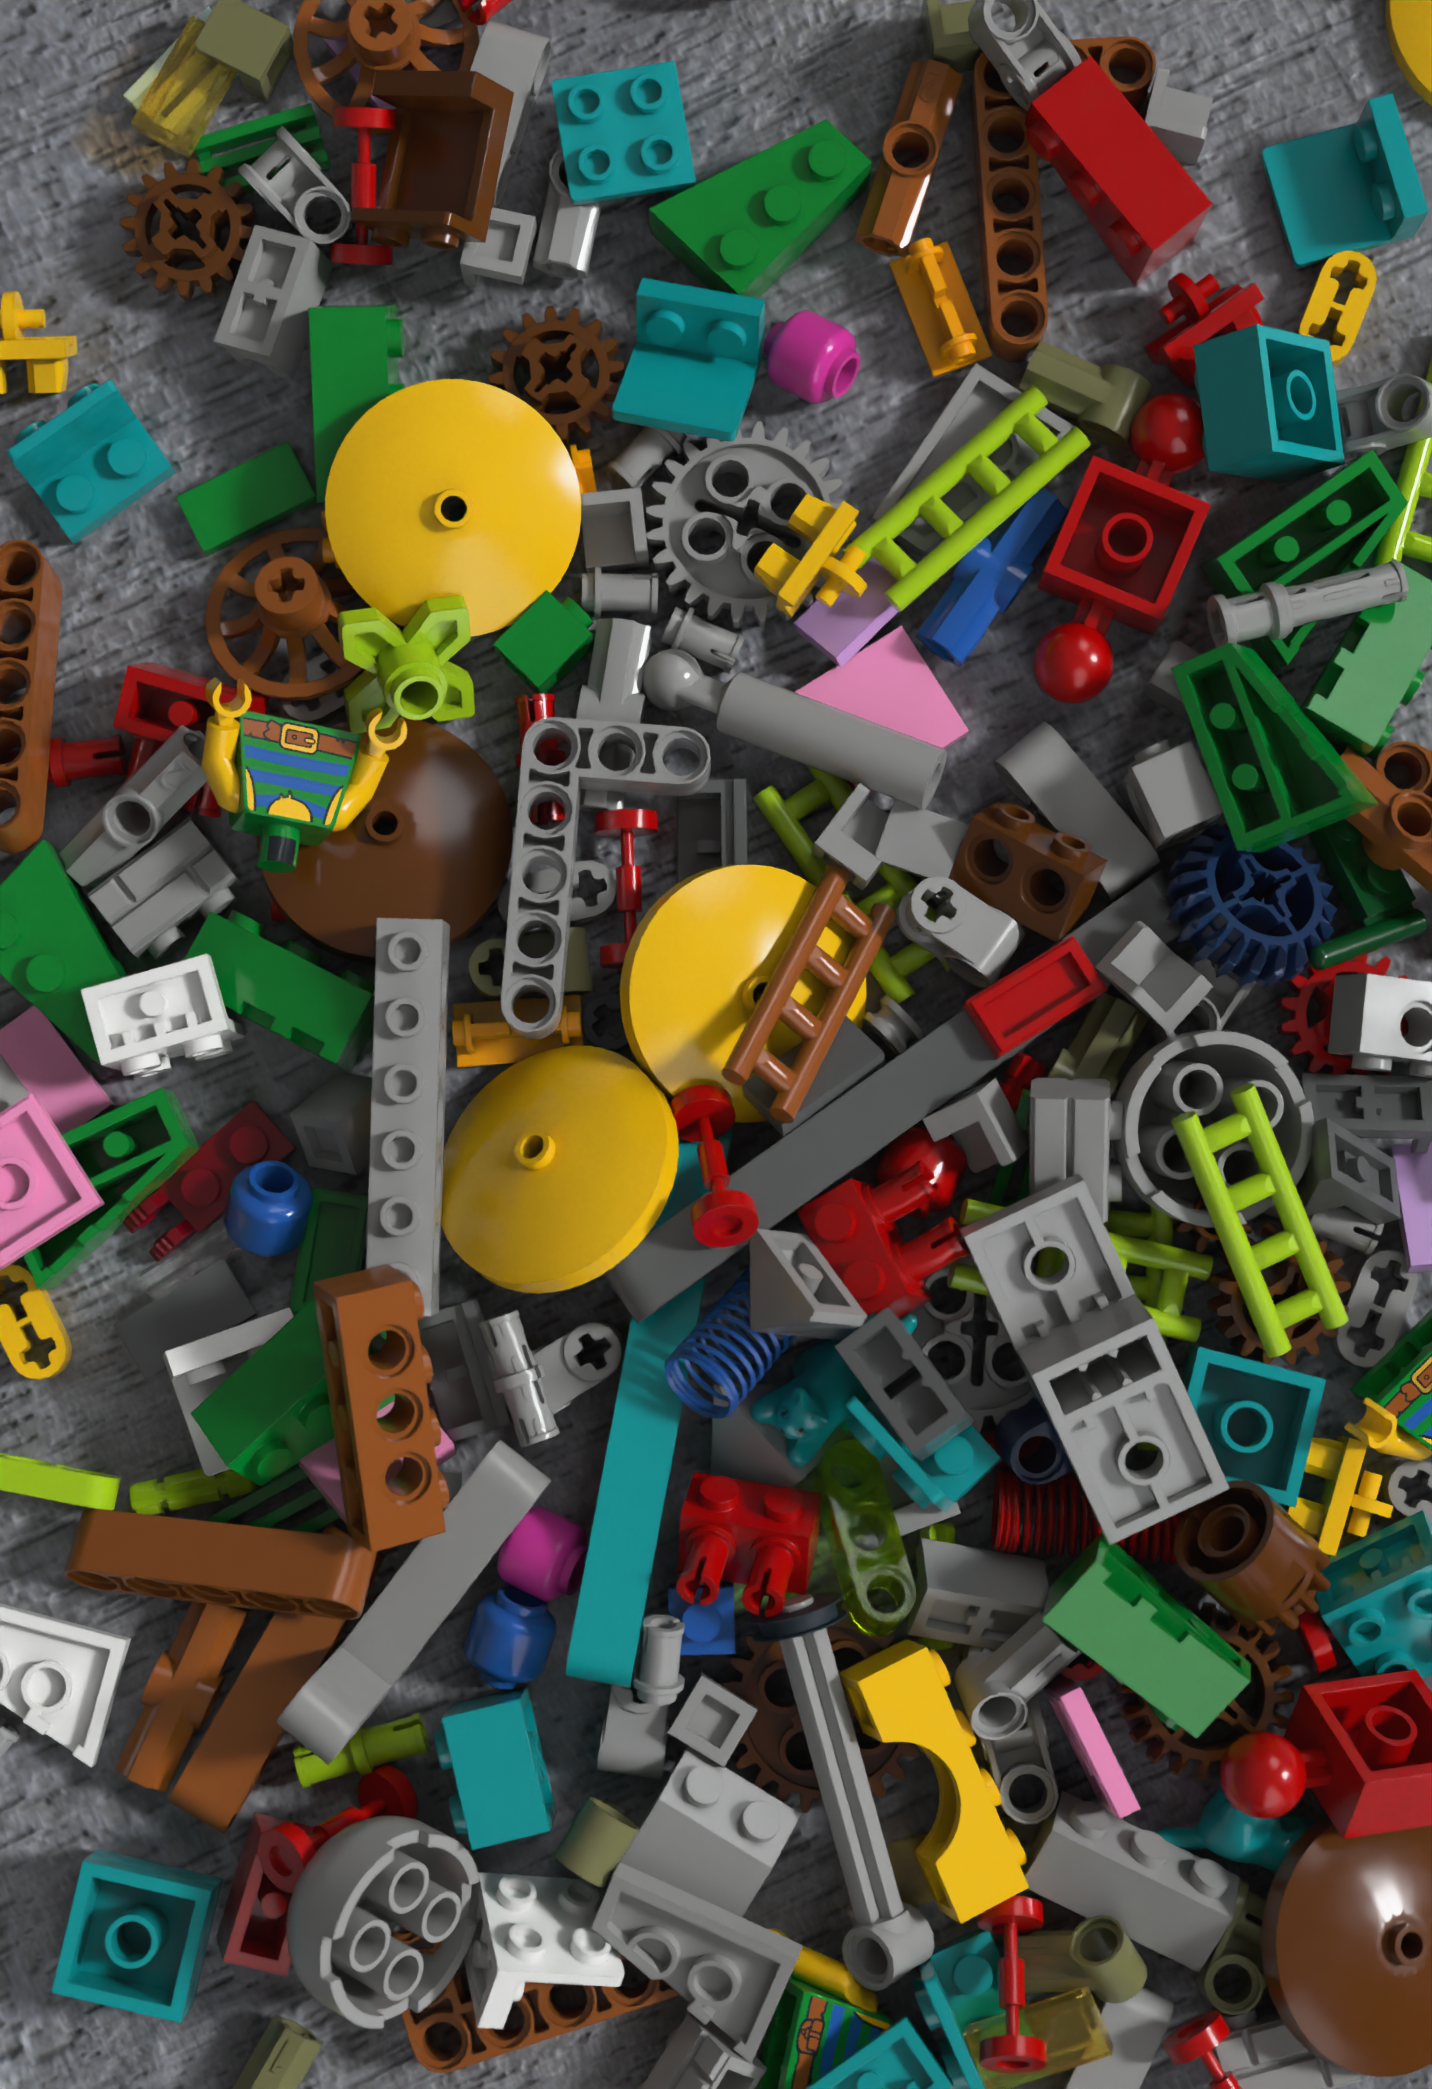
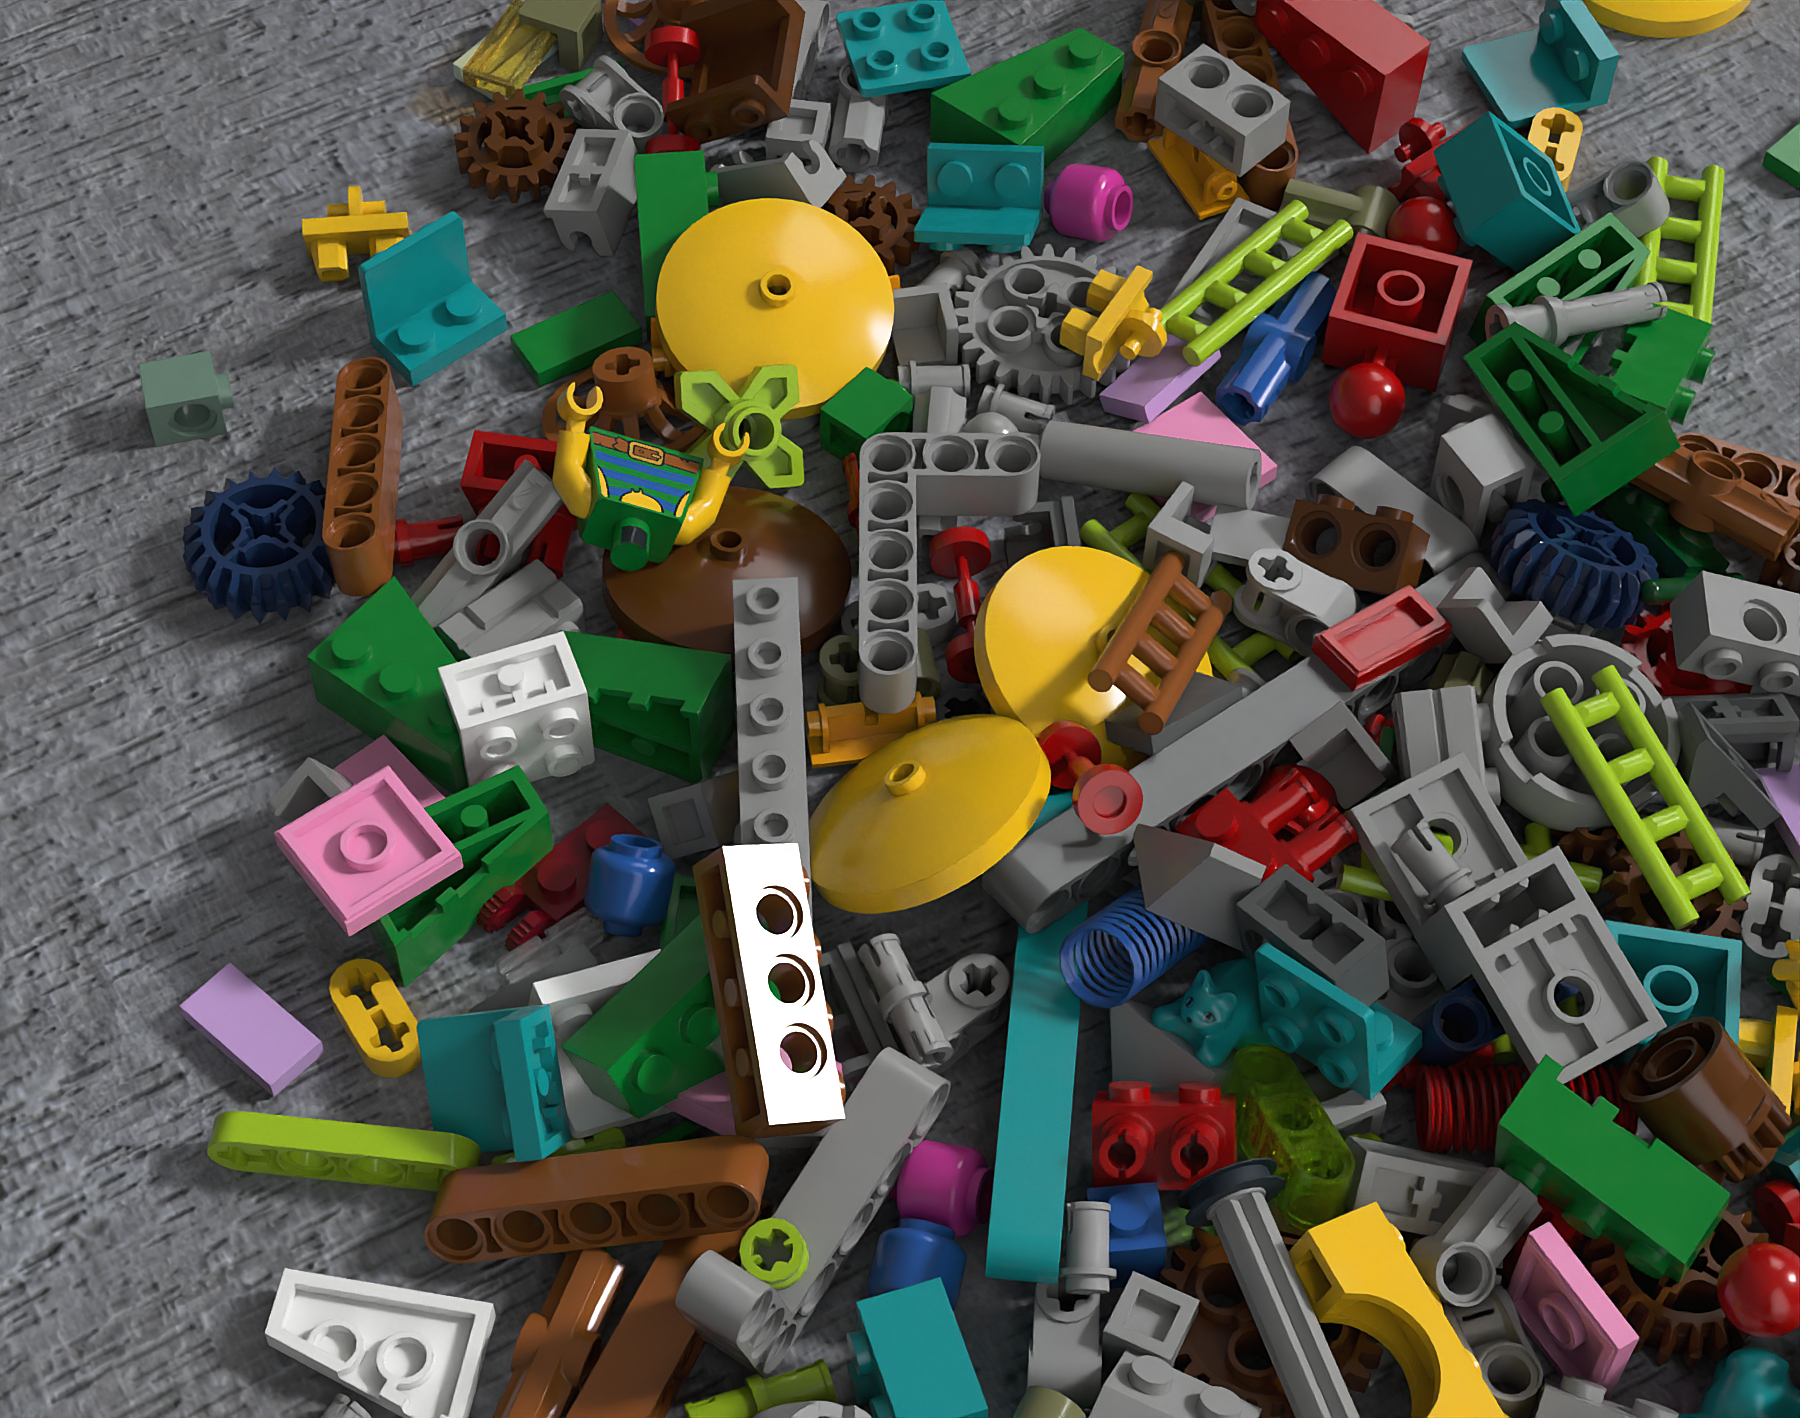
camera: 10 degrees left, 30 degrees down
none -> teal bracket [416,1004,571,1162]
none -> light grey hinge [709,139,847,208]
none -> lime bush [739,1218,810,1290]
none -> light grey brick [1154,44,1291,177]
none -> light grey pin [1390,821,1476,909]

